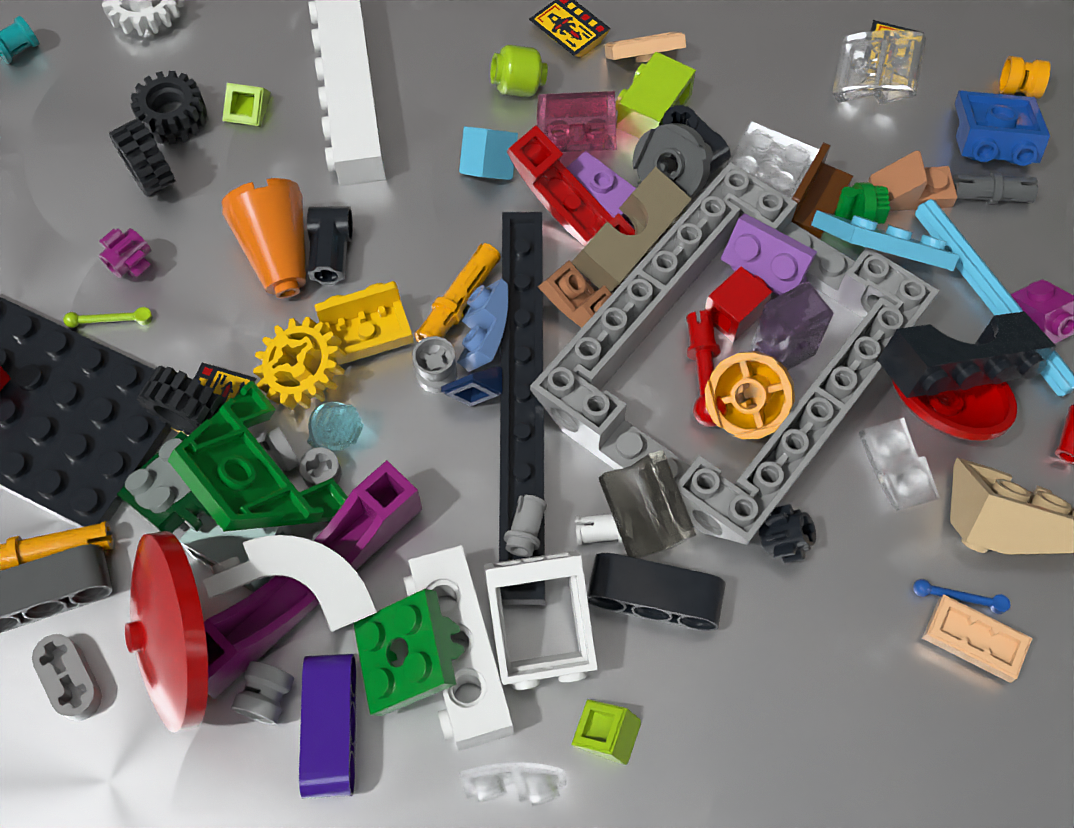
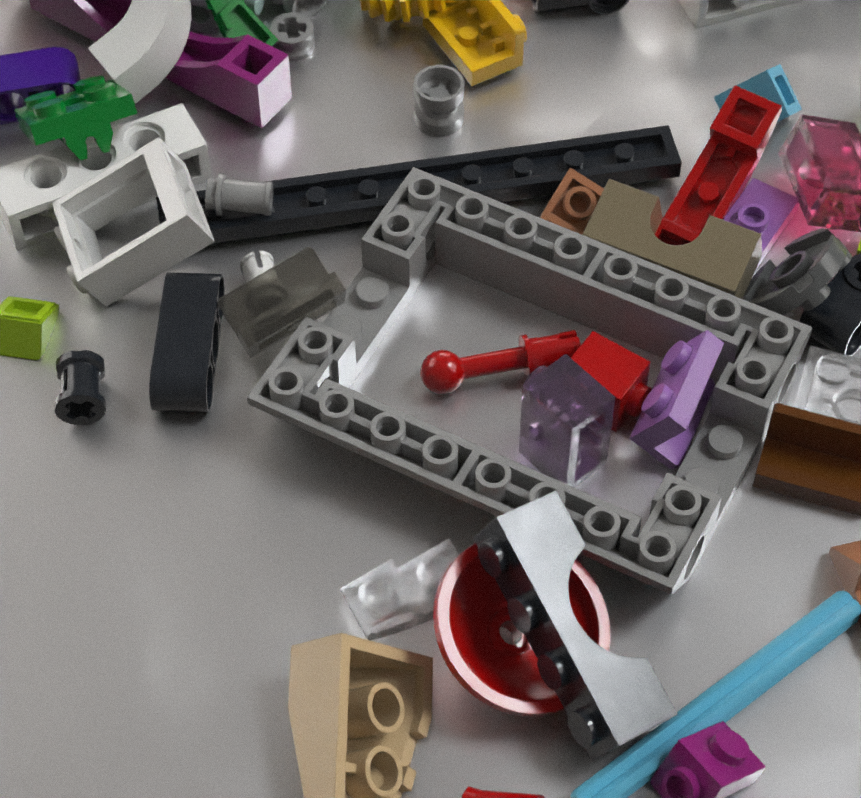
camera: 80 degrees right, 10 degrees down
light grey wheel [231,661,295,725] -> none
clear light blue piece [307,402,364,451] -> none
light orange pin [414,243,501,343] -> none
dark blue slope [441,366,502,407] -> none
medium blue slope [457,278,508,372] -> none
light orange cylinder [705,351,795,439] -> none
black gear [759,504,816,563] -> none
medium azure wing [811,210,960,271] -> none
green piece [834,182,891,224] -> none
blue hinge [913,579,1010,614] -> none
light nougat plate [922,594,1032,683] -> none
none -> black bush [54,350,106,425]

